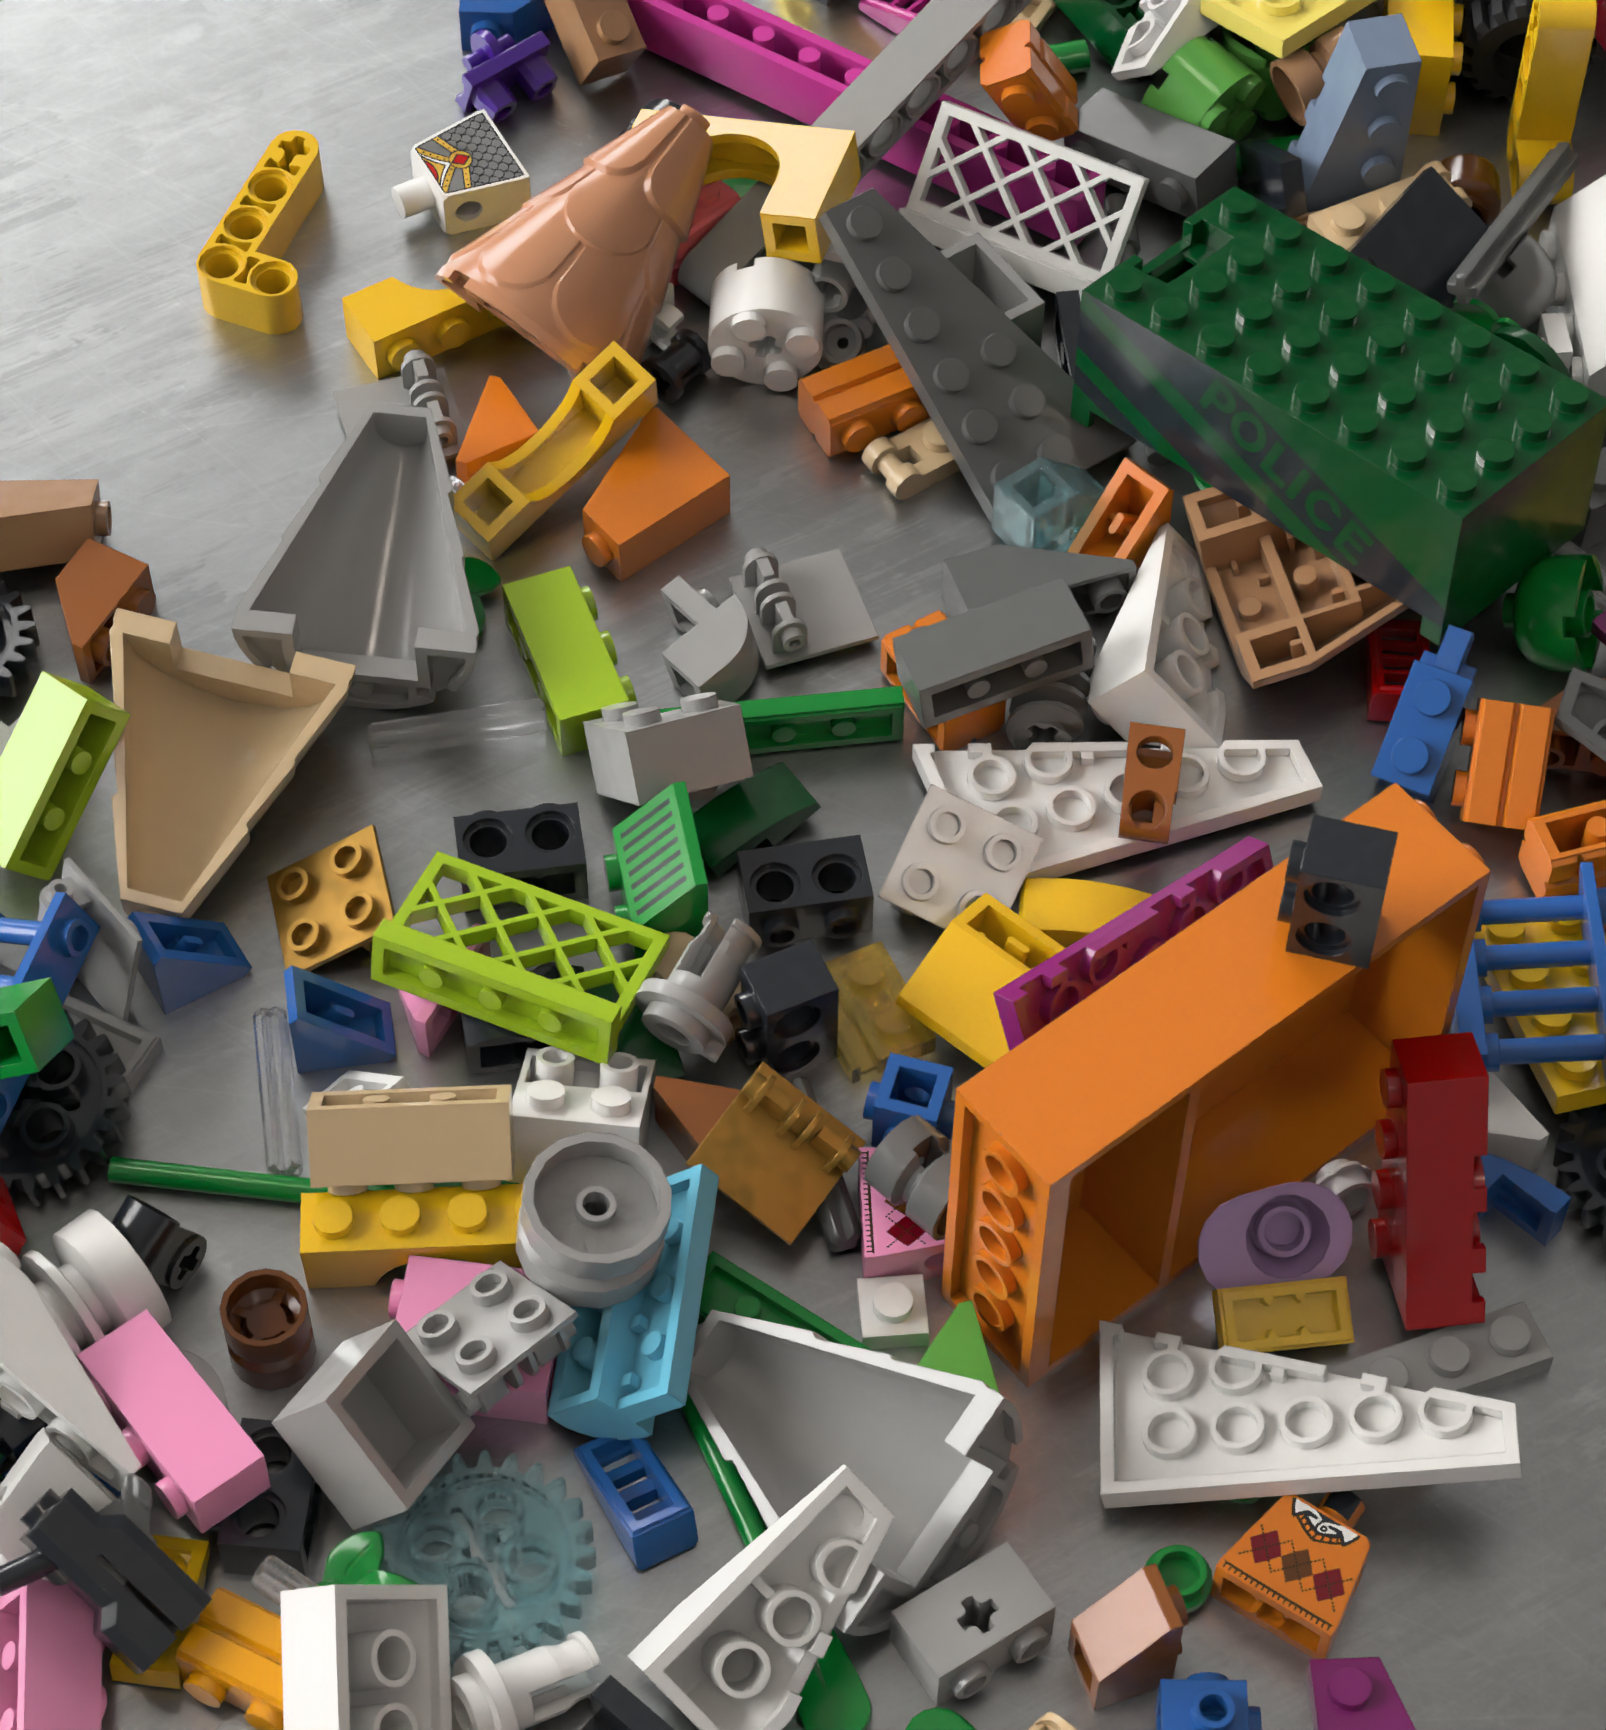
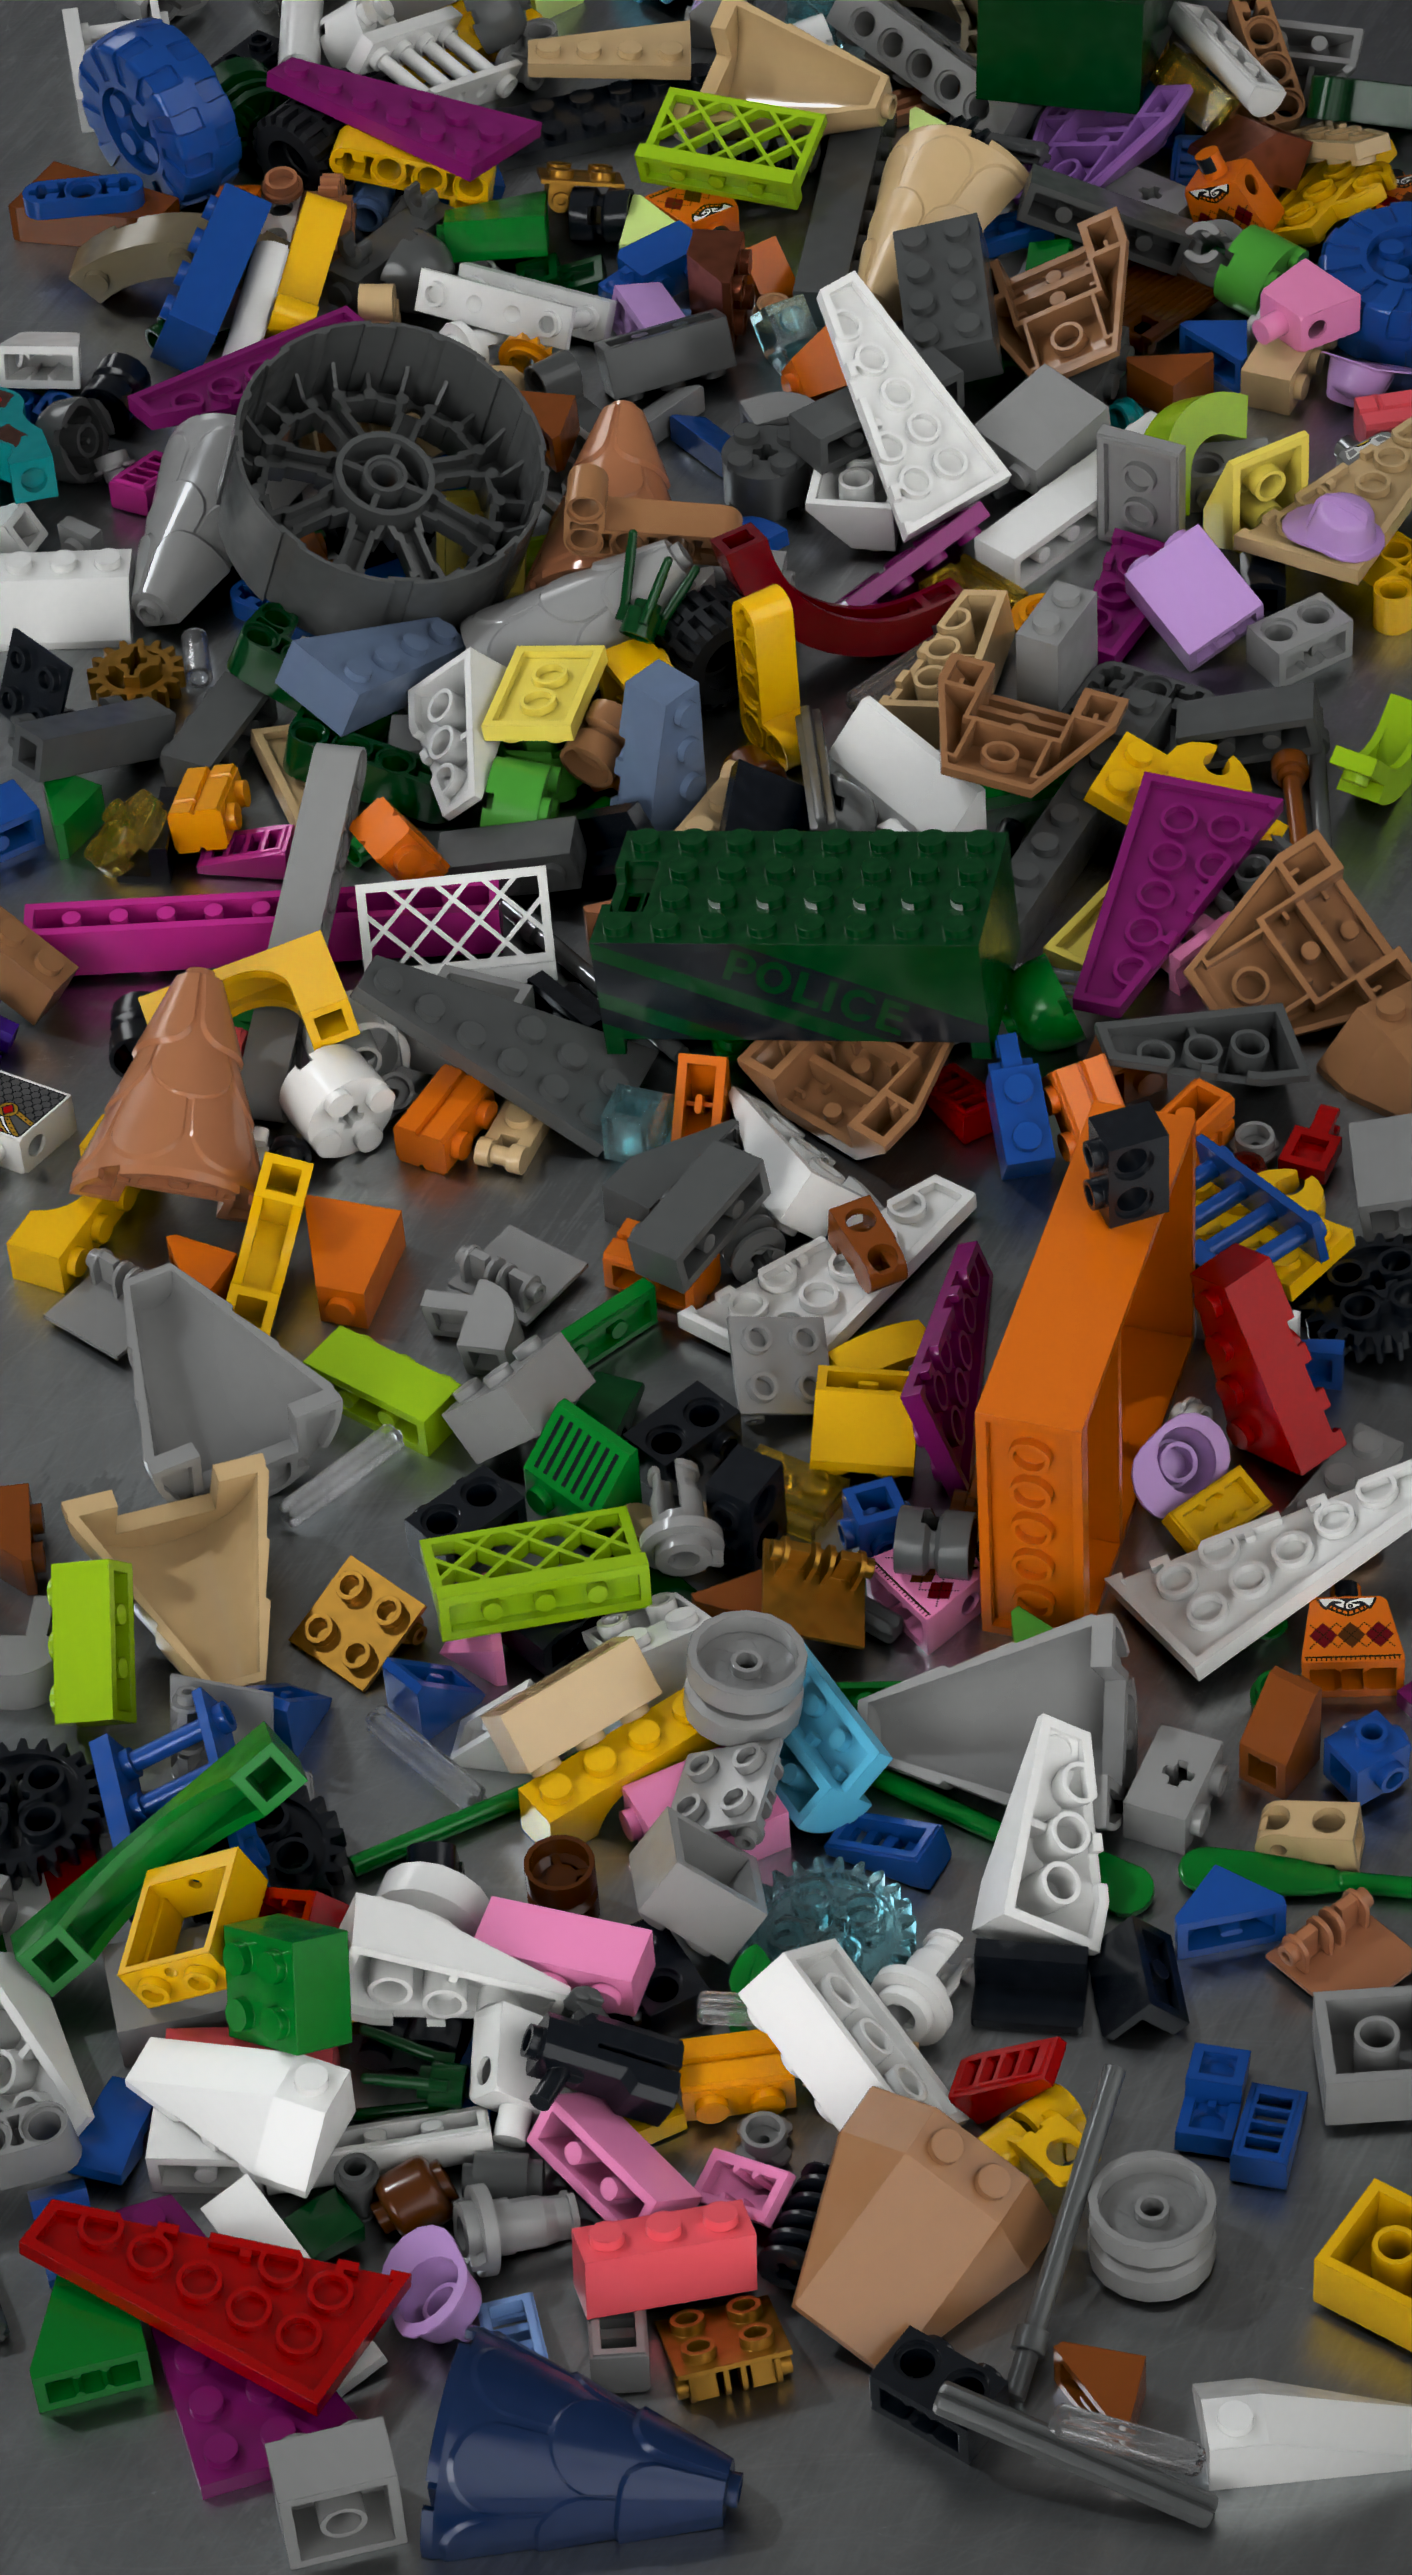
camera: 30 degrees left, 10 degrees down
white plate [856,1274,929,1349] -> none

